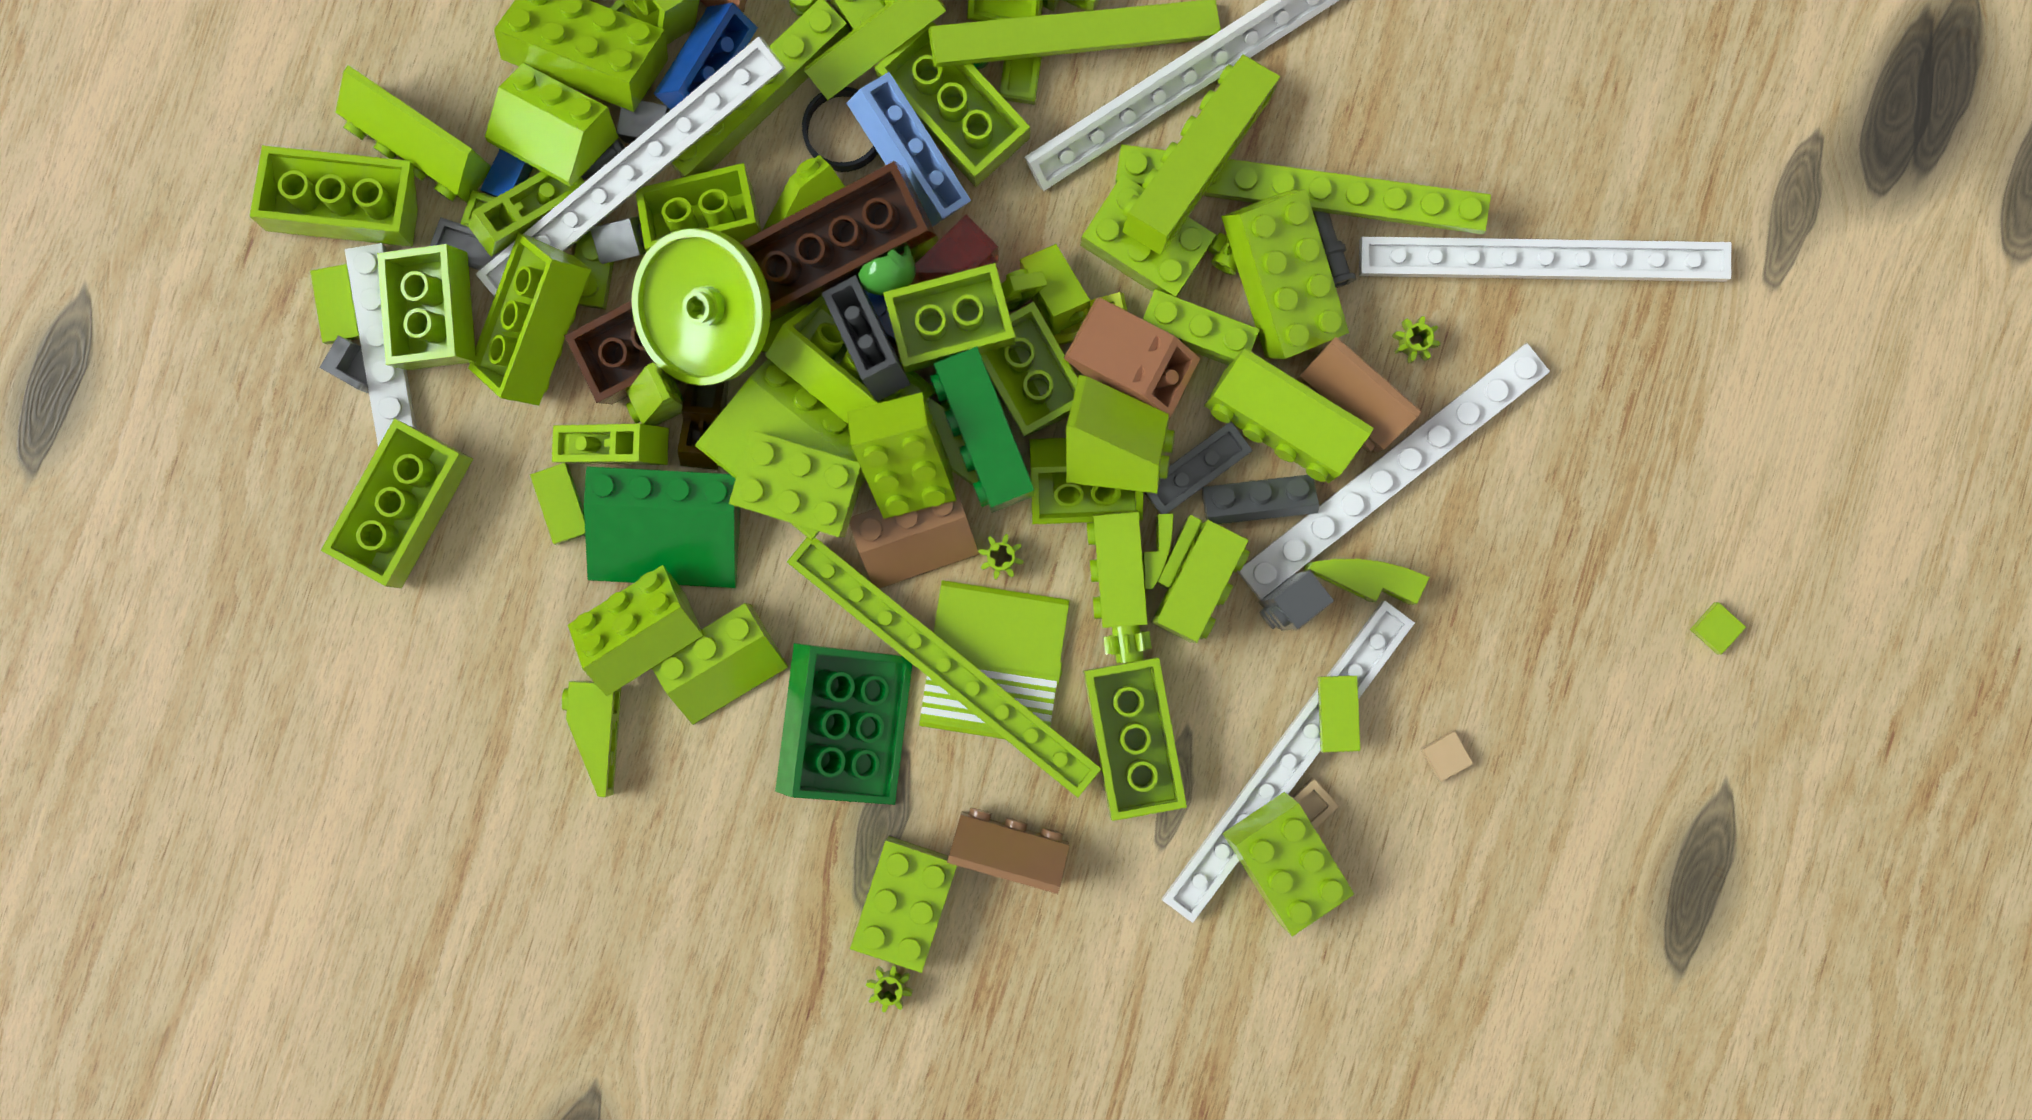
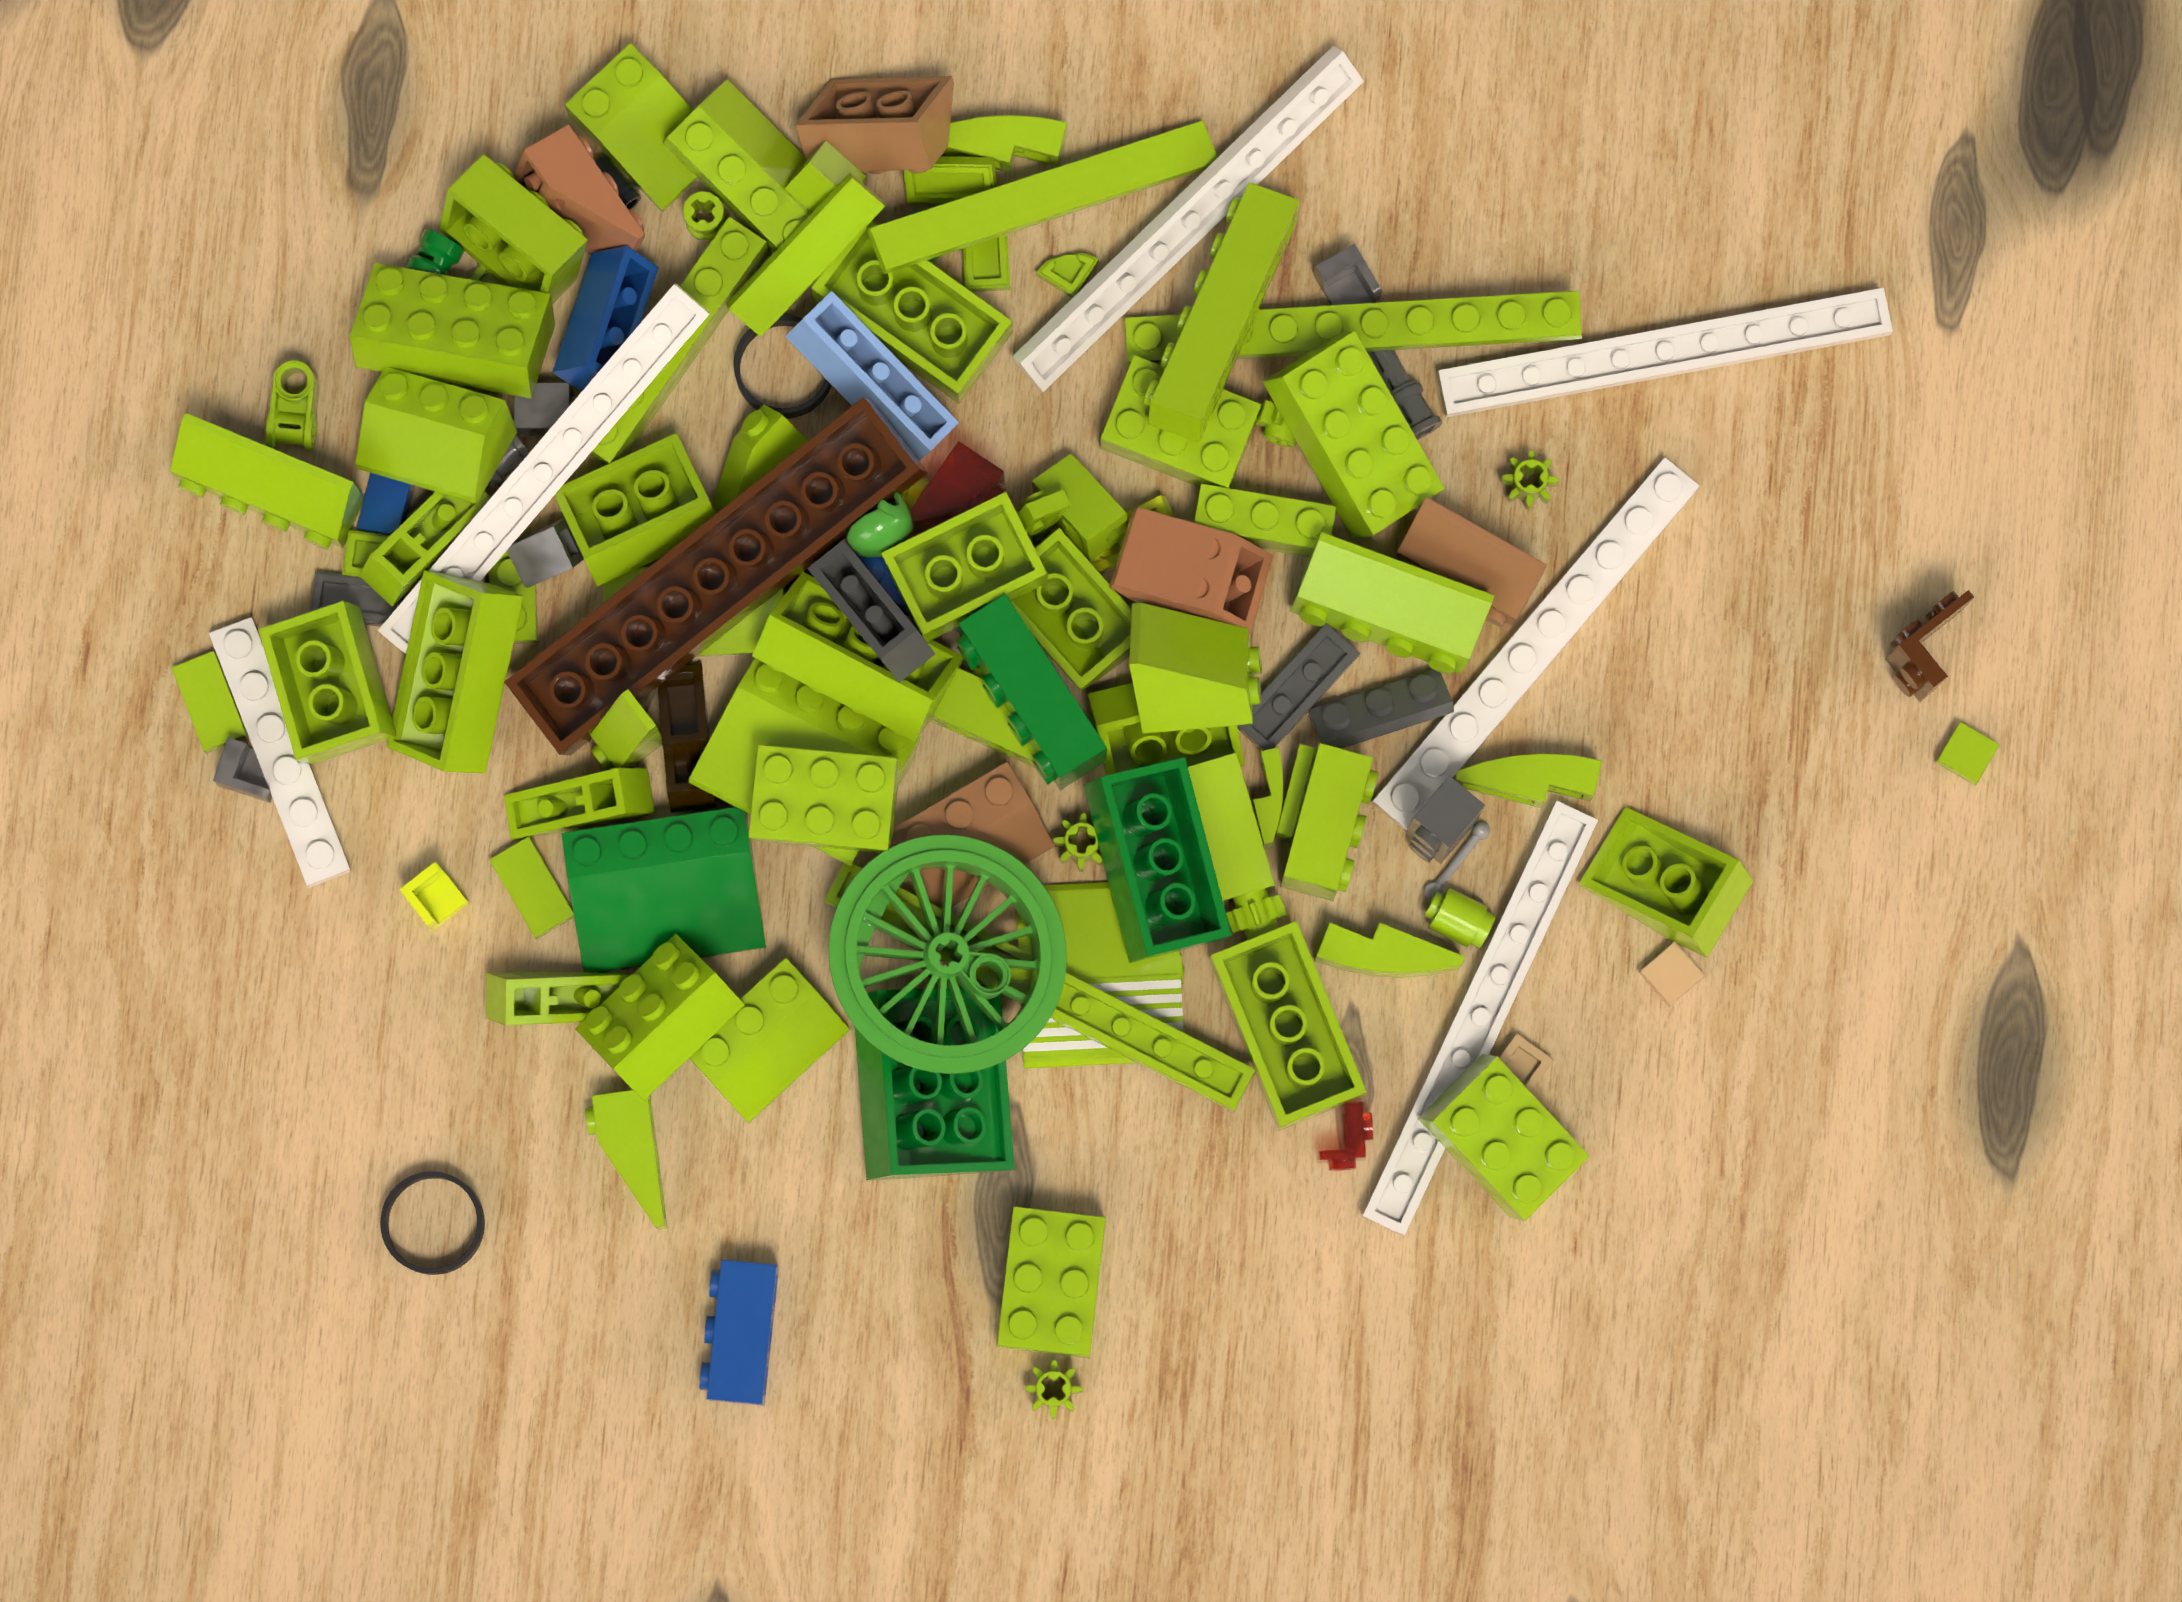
camera: 10 degrees left, 5 degrees down
lime slope [250,145,418,247] -> none
lime slope [320,418,473,589] -> none
lime dish [632,228,771,385] -> none
lime brick [847,392,956,519] -> none
medium nougat slope [947,808,1070,894] -> none
lime tile [1318,675,1360,752] -> none
none -> lime piece [266,360,320,451]
none -> black tyre [380,1171,485,1275]
none -> neon yellow panel [399,862,469,931]
none -> lime slope [486,971,633,1026]
none -> blue brick [699,1260,779,1406]
none -> bright green piece [829,835,1067,1074]
none -> lime tile [1036,253,1099,298]
none -> green brick [1083,757,1232,963]
none -> flat silver panel [1314,244,1382,305]
none -> lime slope [1315,923,1465,978]
none -> clear red bracket [1318,1102,1373,1171]
none -> light grey hinge [1424,822,1490,900]
none -> lime brick [1424,887,1496,948]
none -> lime slope [1579,806,1754,958]
none -> reddish brown bracket [1885,590,1974,702]

